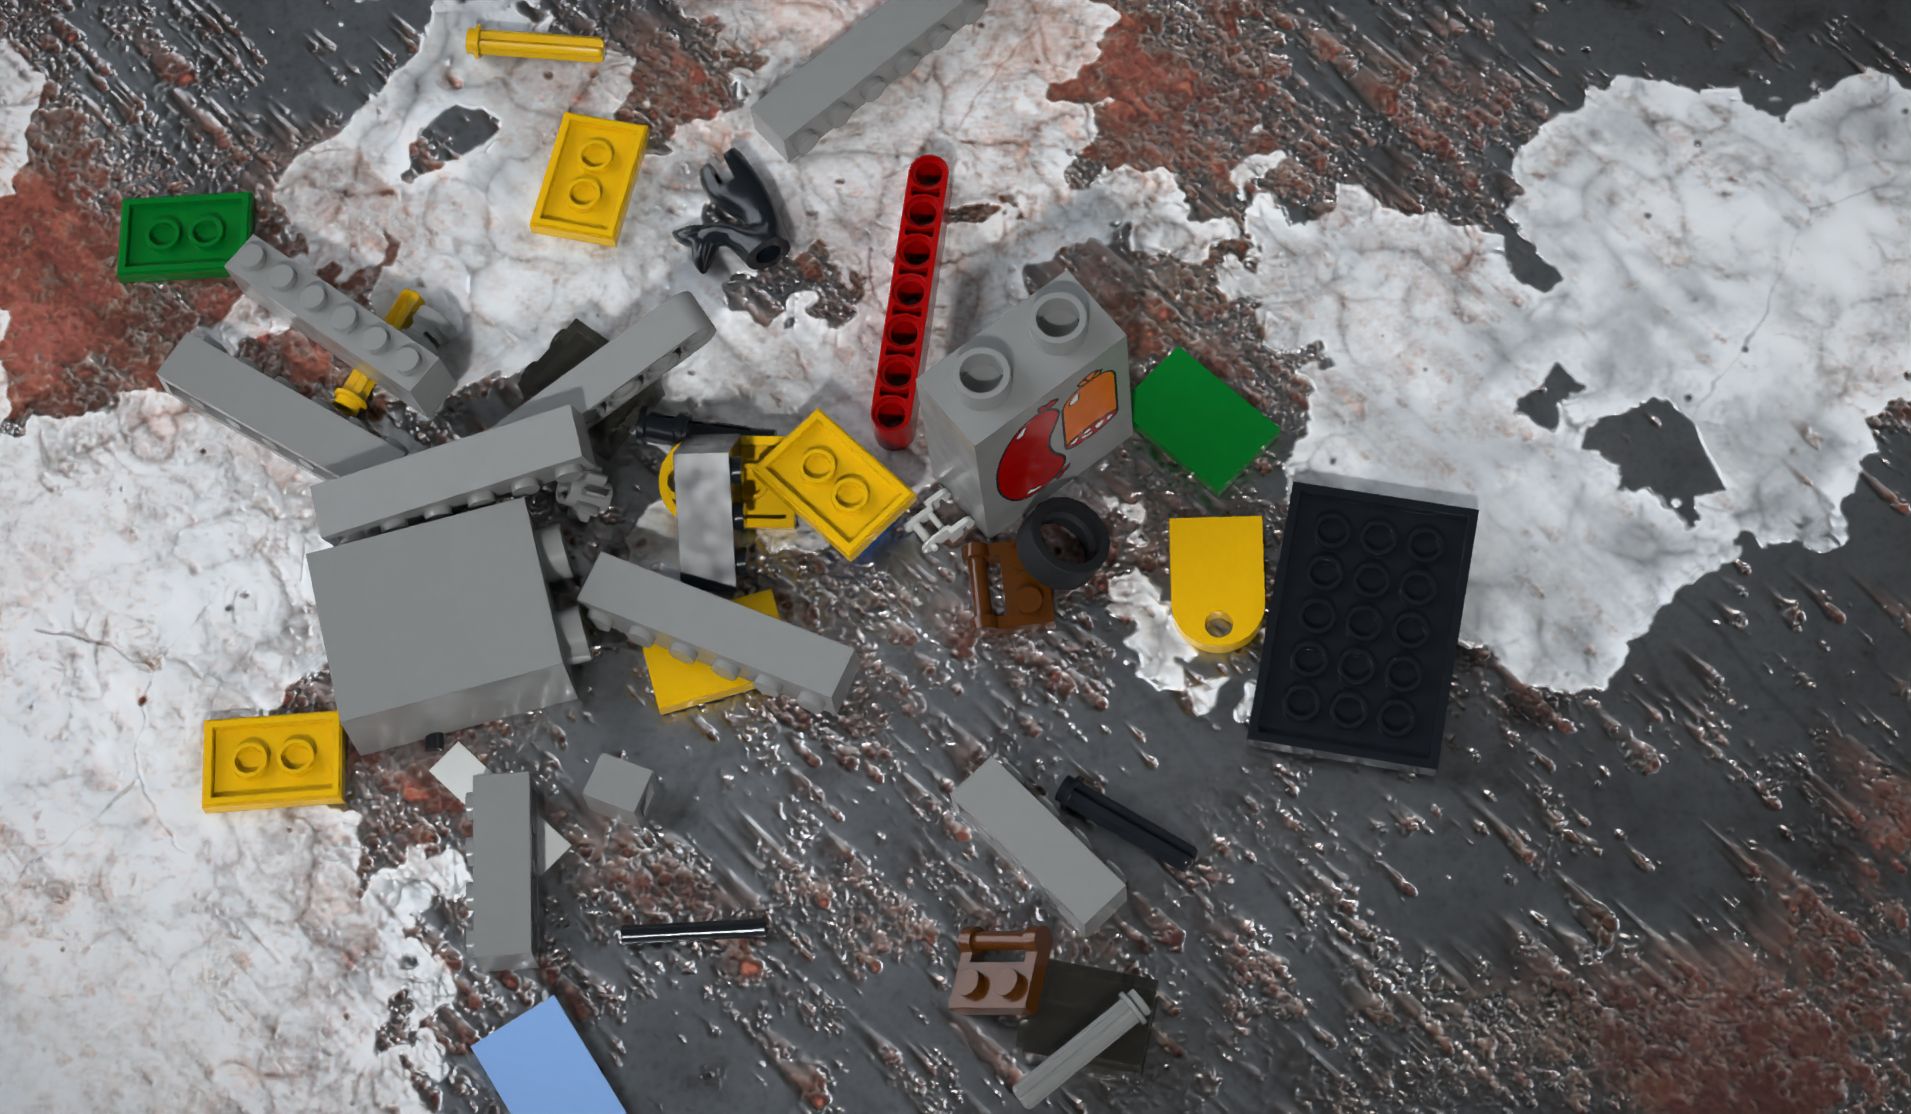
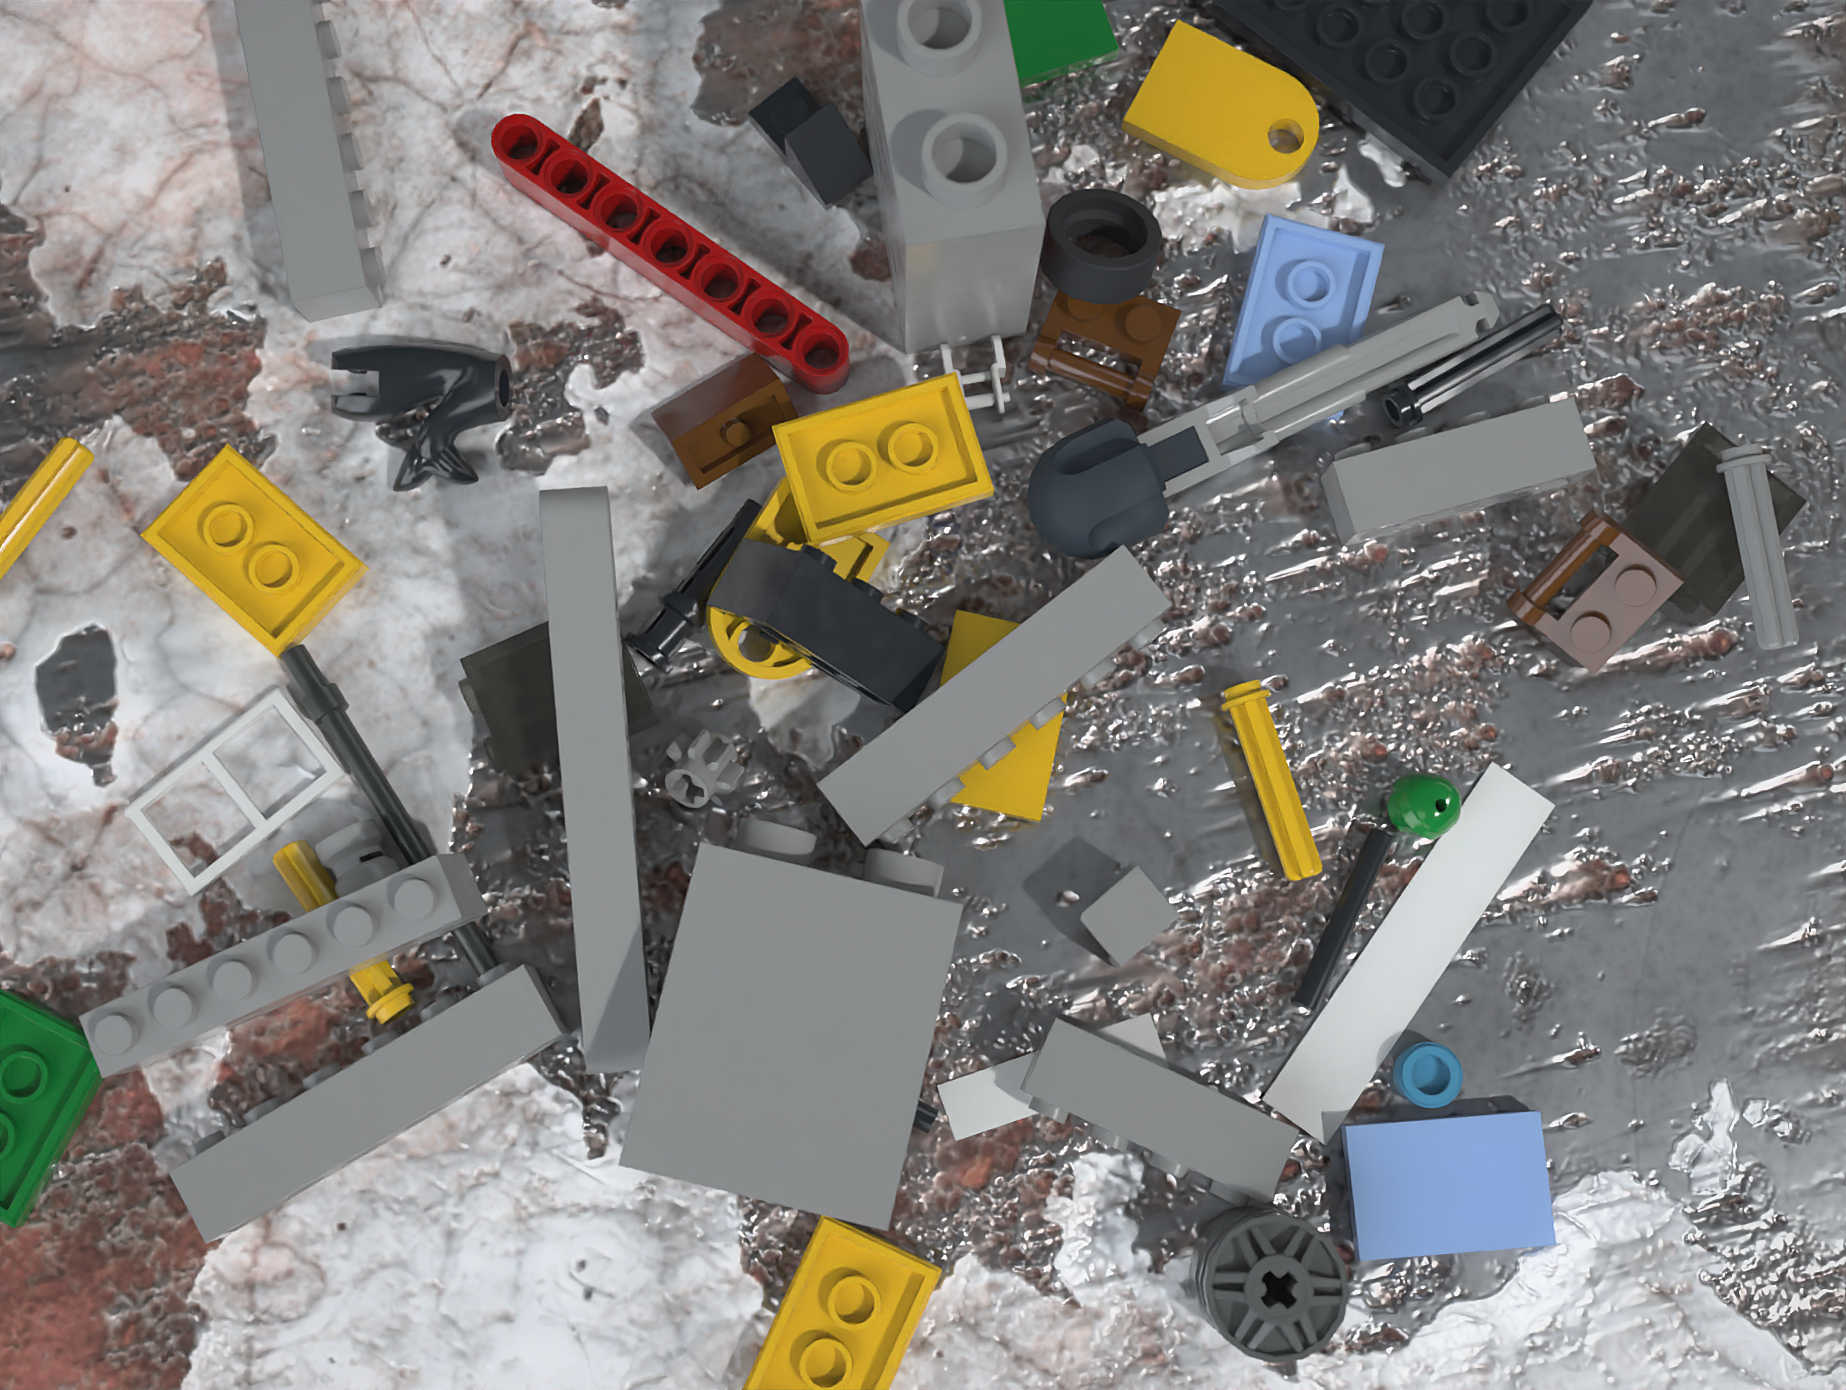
camera: 75 degrees left, 15 degrees up
light grey brick [310,404,596,547] -> none
none -> white window [123,687,348,897]
none -> pearl dark grey bar [282,644,501,978]
none -> reddish brown panel [651,353,800,490]
none -> piece [1027,290,1500,560]
none -> dark grey wheel [1189,1204,1350,1364]
none -> light blue tile [1219,213,1385,421]
none -> yellow axle [1221,679,1322,881]
none -> white sticker [1262,761,1555,1146]
none -> green piece [1387,772,1461,840]
none -> dark azure tile [1393,1042,1463,1108]

